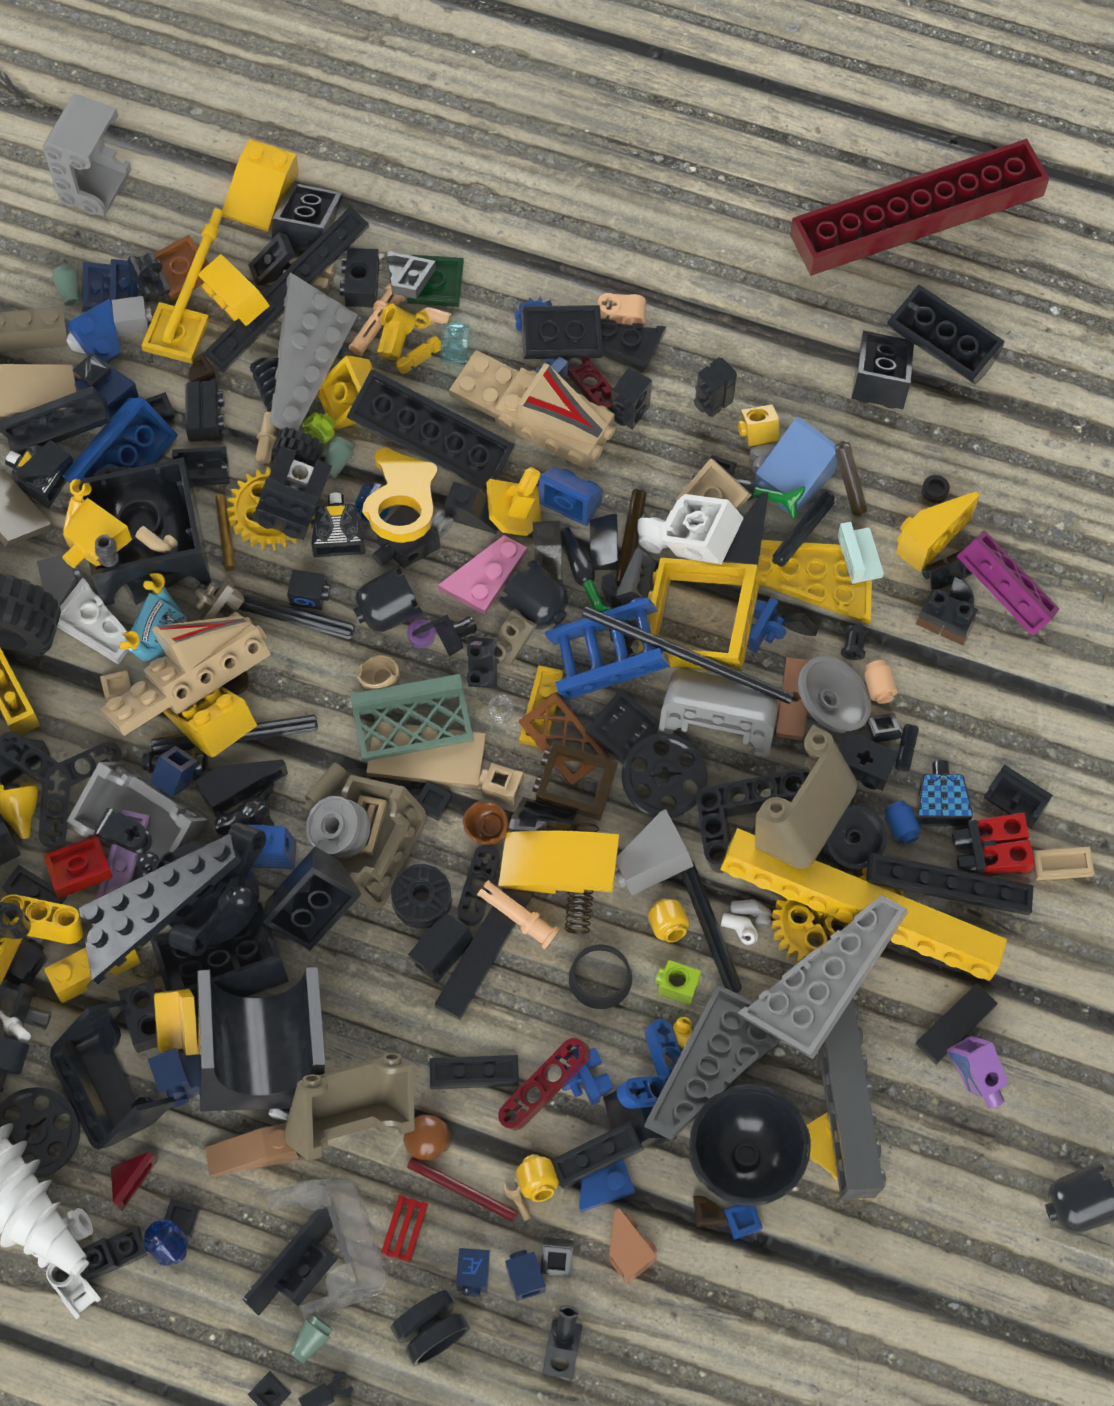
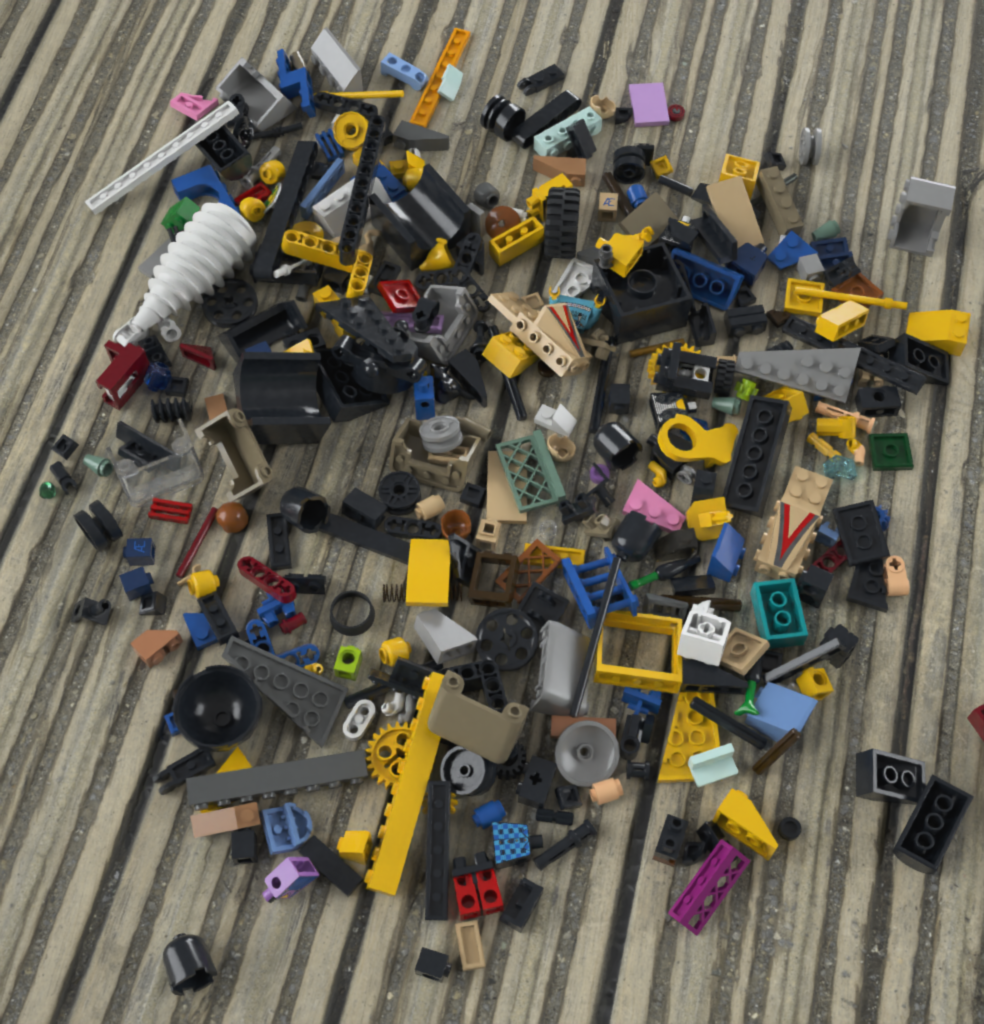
camera: 85 degrees right, 5 degrees down
black tile [73,353,112,388] -> none
tan arm [135,526,178,554] -> none
dark blue brick [150,746,198,797] -> none
black slope [262,846,361,950] -> none
dark grey wing [387,251,436,299] -> none
light nougat pin [477,880,560,950] -> none
black tile [601,573,622,609] -> none
light grey wing [738,895,908,1059] -> none
none -> dark red brick [95,340,152,411]
none -> black piece [151,396,193,423]
none -> black hinge [152,749,216,795]
none -> medium nougat slope [190,802,261,838]
none -> black brick [231,828,258,865]
none -> medium blue slope [259,803,312,855]
none -> dark red pin [279,612,307,635]
none -> black cylinder [280,486,331,534]
none -> black hinge [283,573,326,595]
none -> yellow slope [337,831,373,866]
none -> white plate [343,699,376,741]
none -> black bracket [367,656,438,700]
none -> tan brick [414,495,445,521]
none -> black brick [415,947,452,983]
none -> black pin [533,819,597,871]
none -> white slope [534,404,577,437]
none -> black piece [619,714,645,761]
none -> yellow arm [648,461,667,488]
none -> teal brick [750,578,808,649]
none -> black tile [762,638,847,684]

